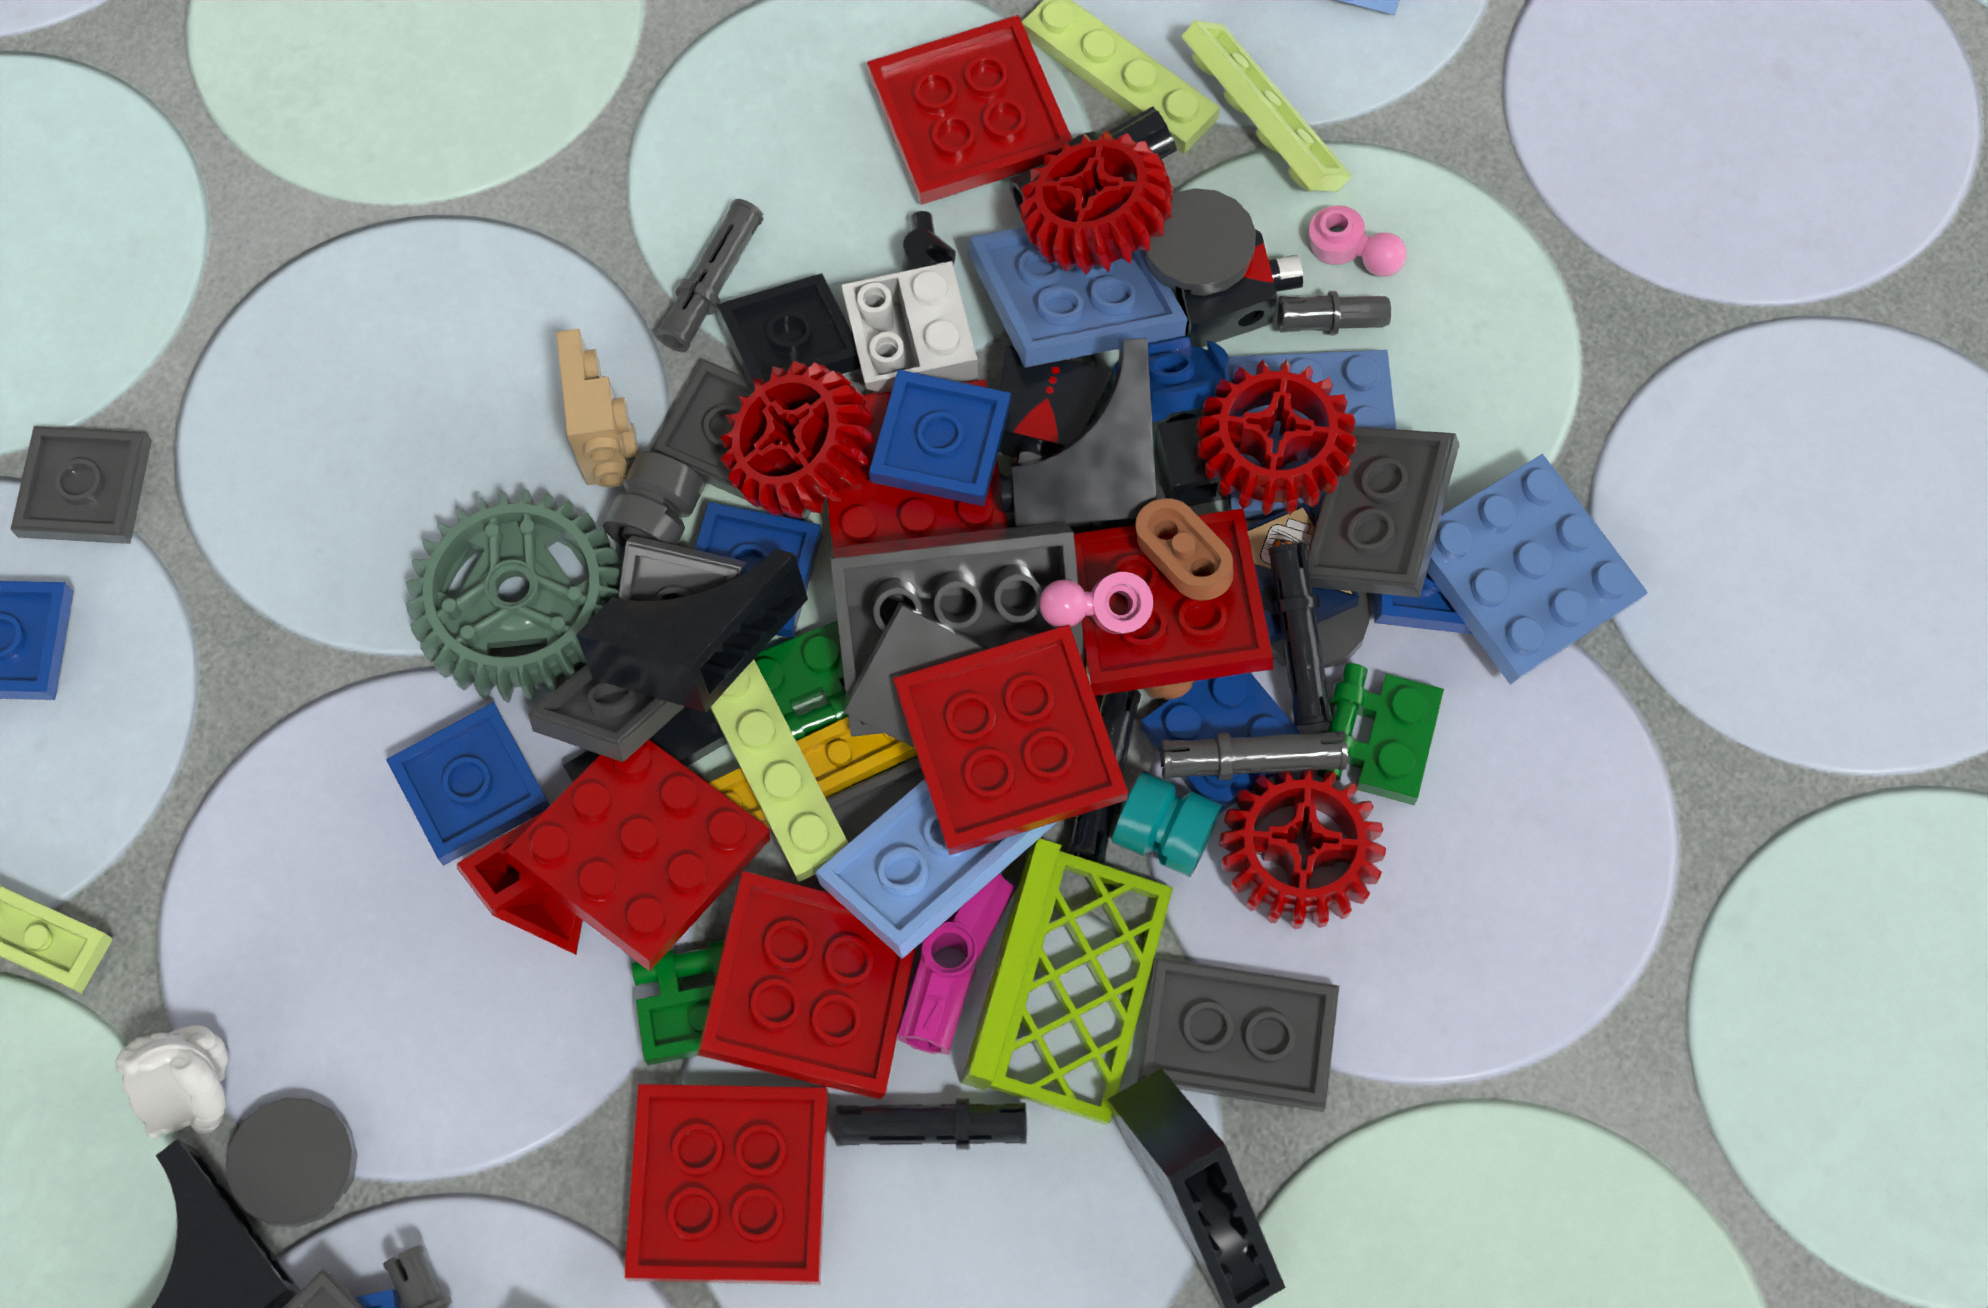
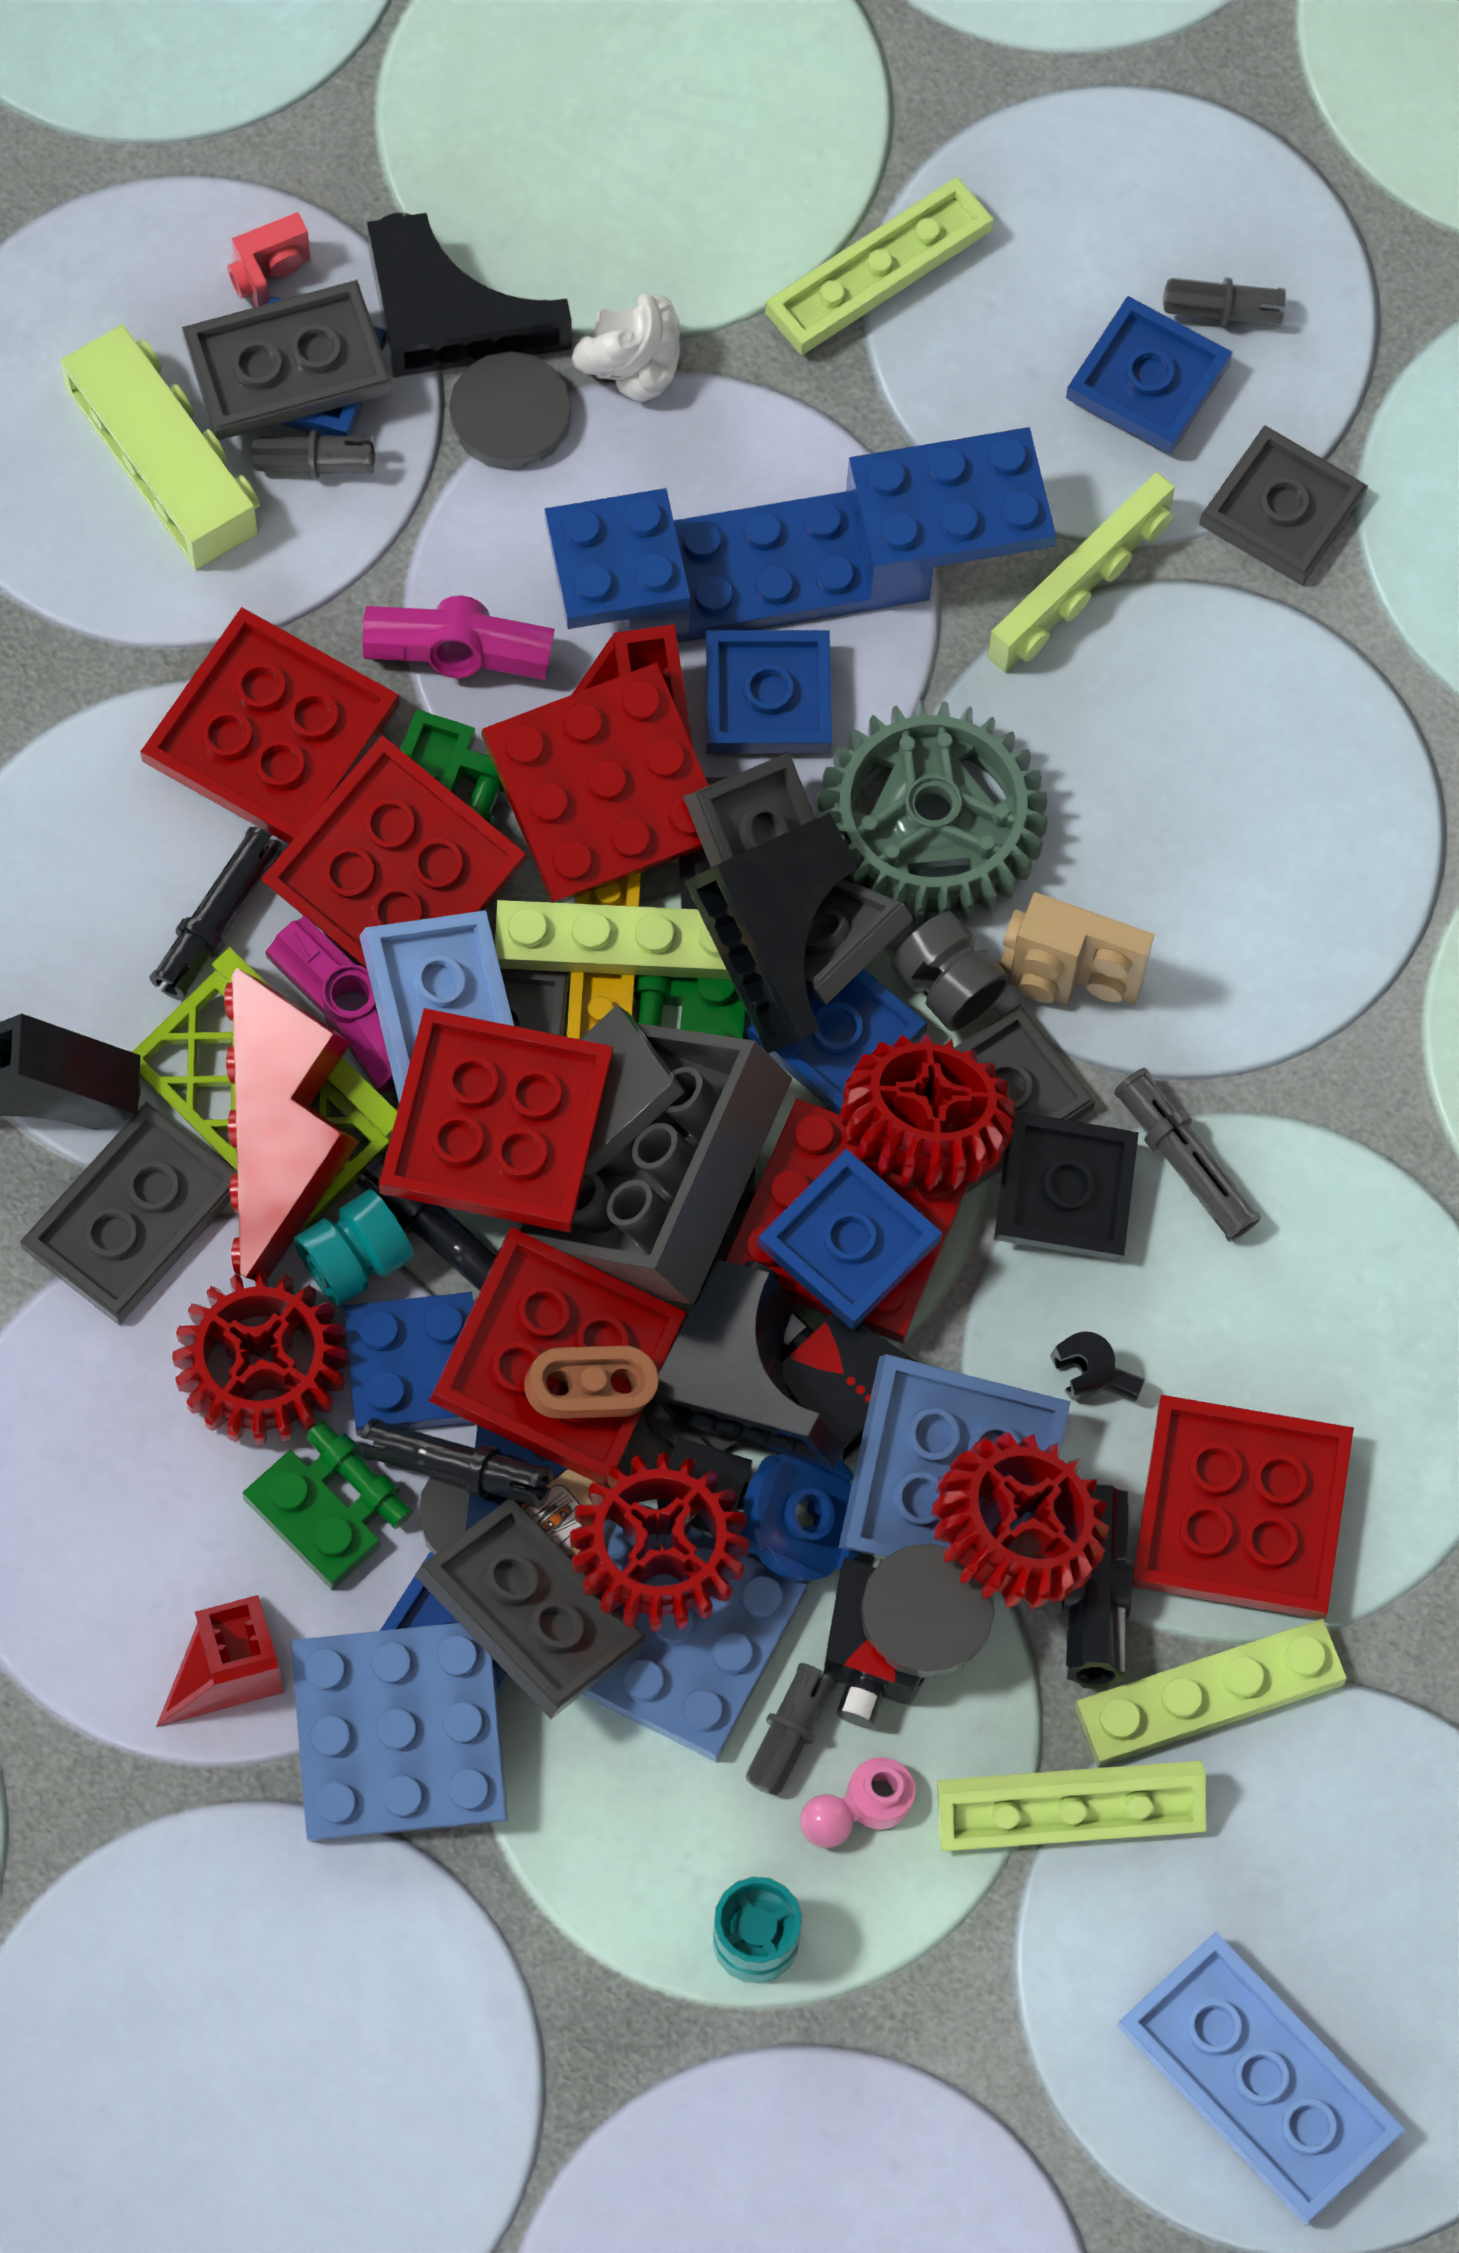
camera: 115 degrees right, 0 degrees up
white slope [841,261,978,393] -> none
bright pink plate [1039,572,1153,634] -> none
dark grey pin [1160,731,1348,781] -> none
none -> red slope [156,1595,284,1727]
none -> slope [224,968,359,1281]
none -> dark pink piece [362,595,555,680]
none -> blue bracket [545,427,1056,643]
none -> teal wheel [713,1877,802,1984]
none -> yellowish green plate [987,472,1175,673]

